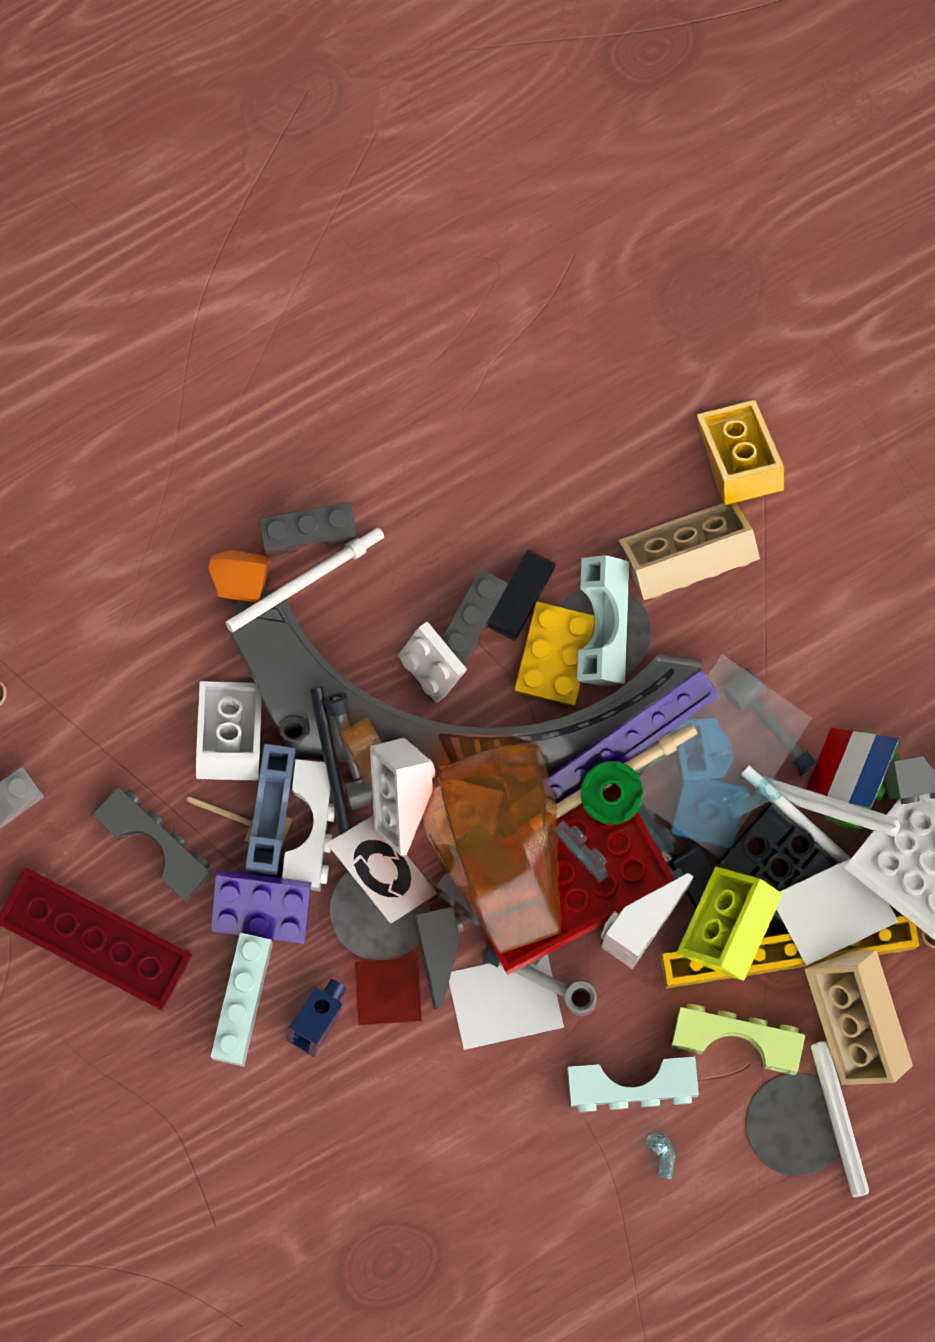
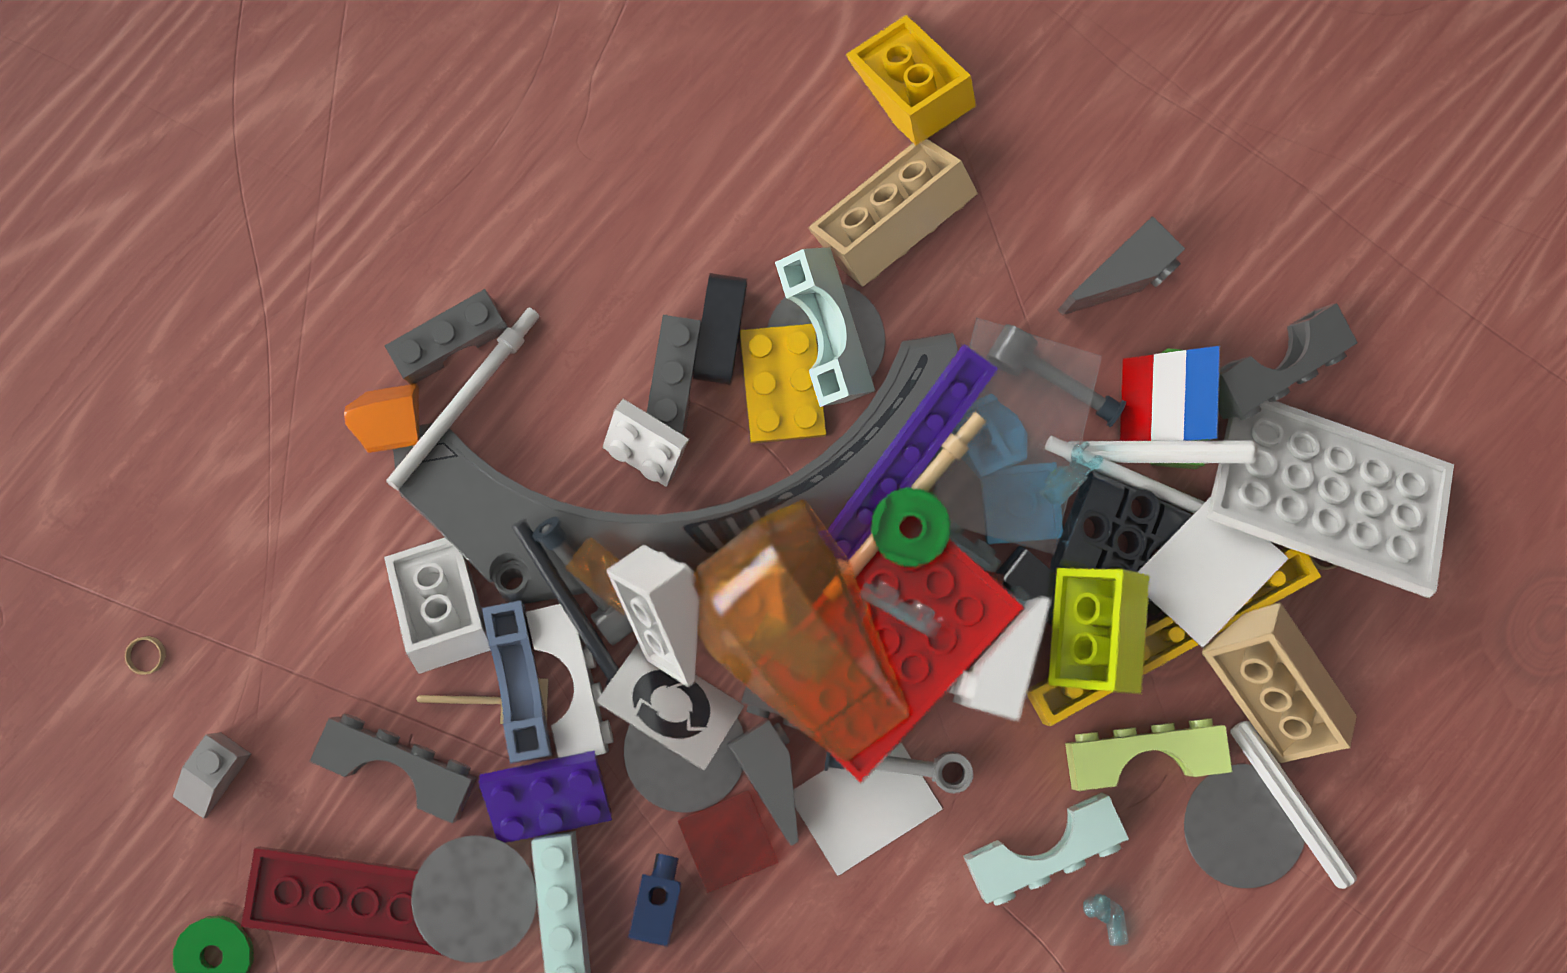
camera: 25 degrees left, 5 degrees up
none -> flat silver sticker [412,836,537,963]
none -> dark grey slope [1058,216,1185,315]

